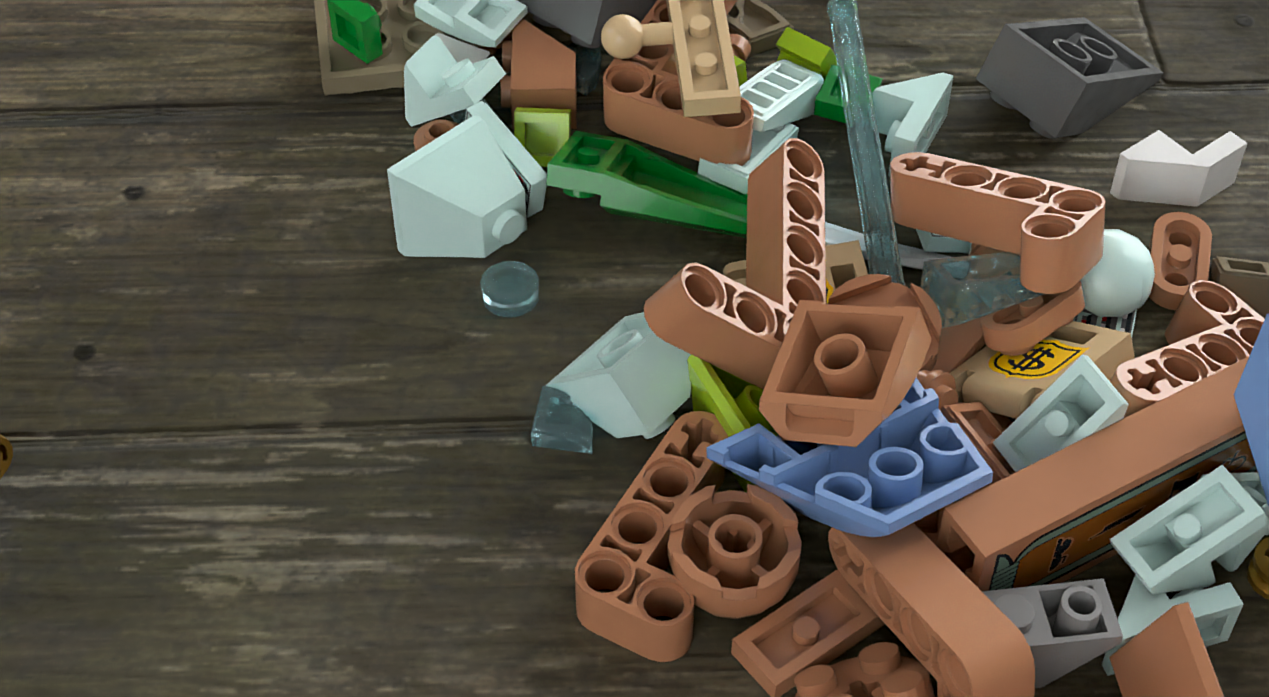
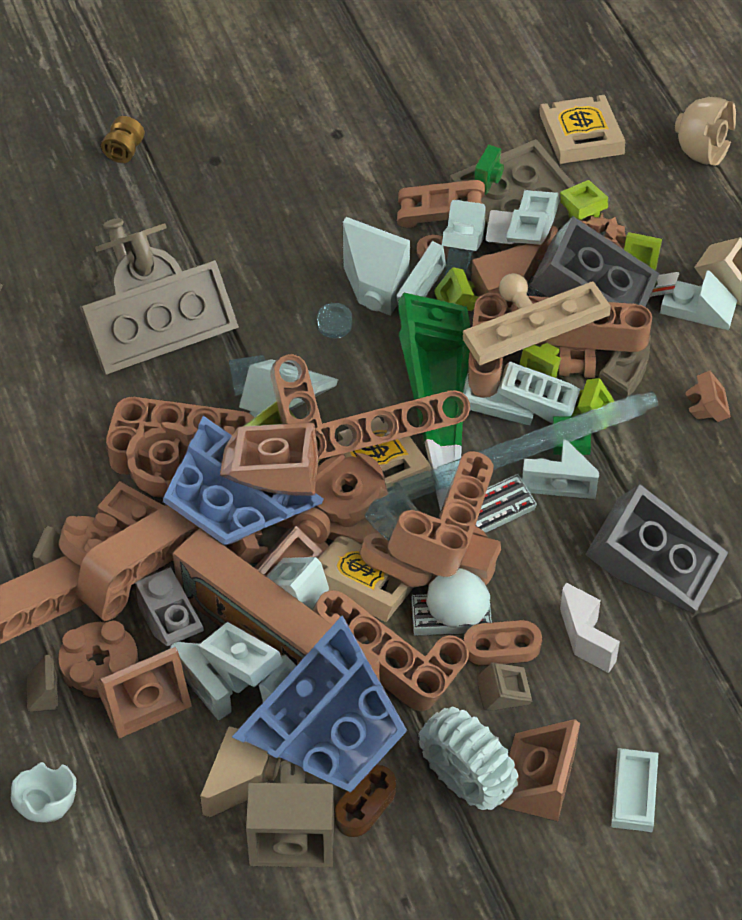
camera: 70 degrees right, 5 degrees up
none -> dark tan plate [80,218,239,375]
none -> nougat plate [397,180,485,228]

